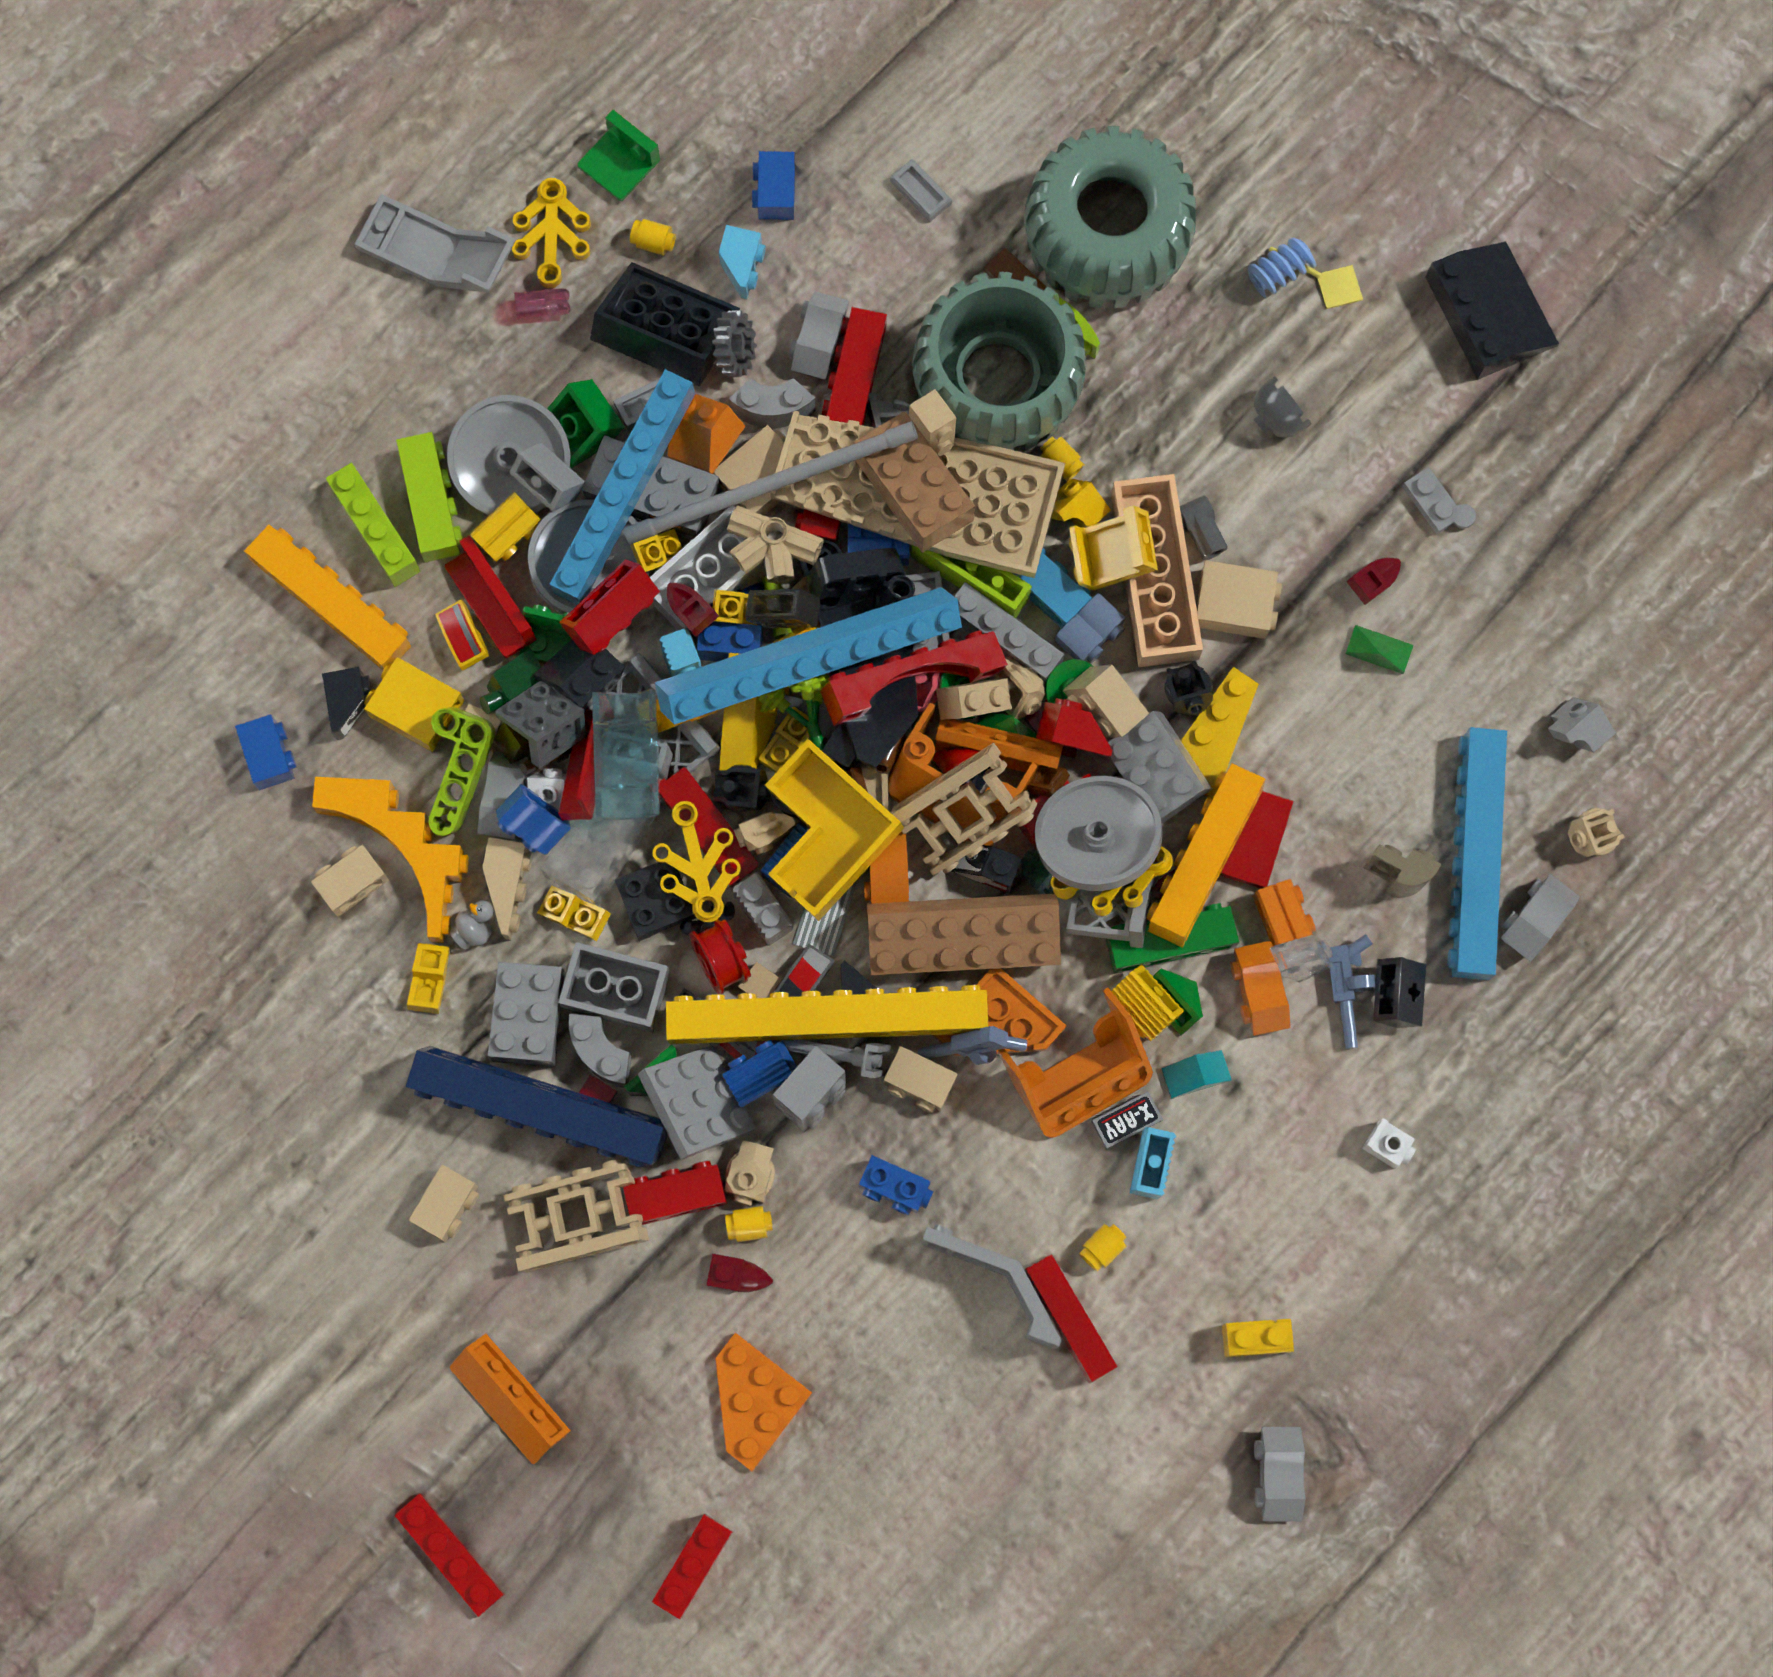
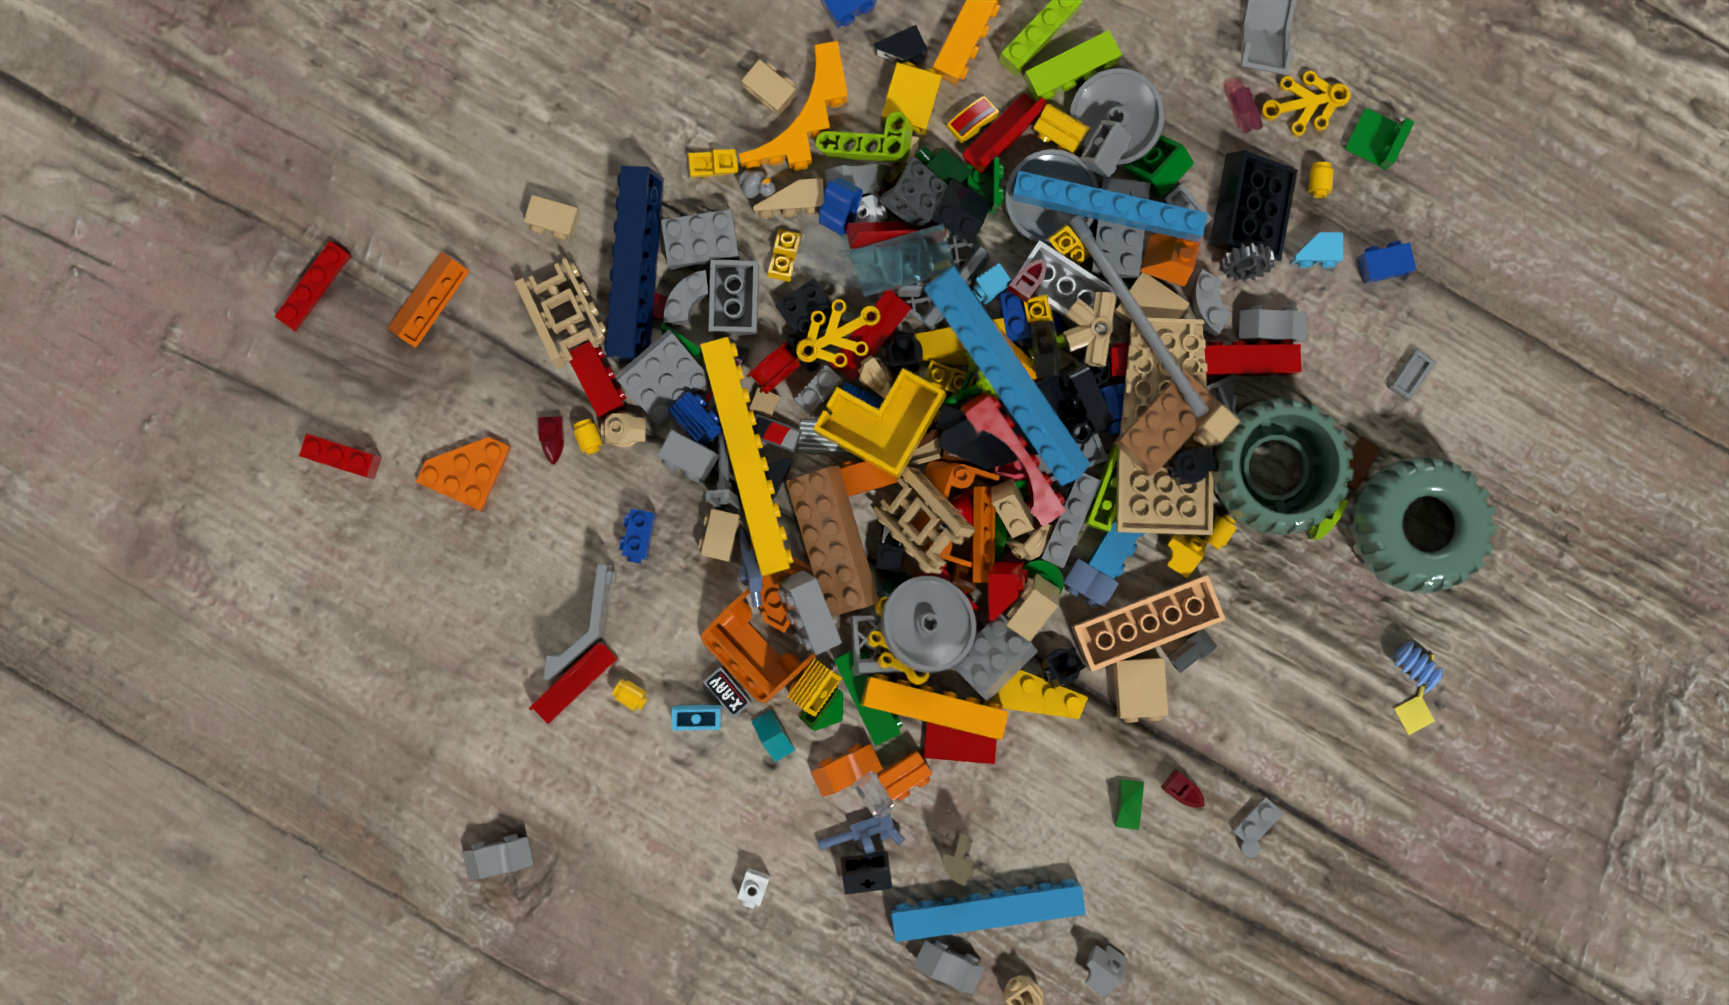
camera: 75 degrees right, 10 degrees up
red brick [559,559,660,655] -> none
yellow panel [1069,505,1158,591] -> none
yellow brick [1222,1319,1294,1357] -> none
dark grey cylinder [1254,376,1312,438] -> none
black slope [1425,241,1559,380] -> none
none -> light grey brick [777,570,842,655]
none -> black hand [1167,446,1217,486]

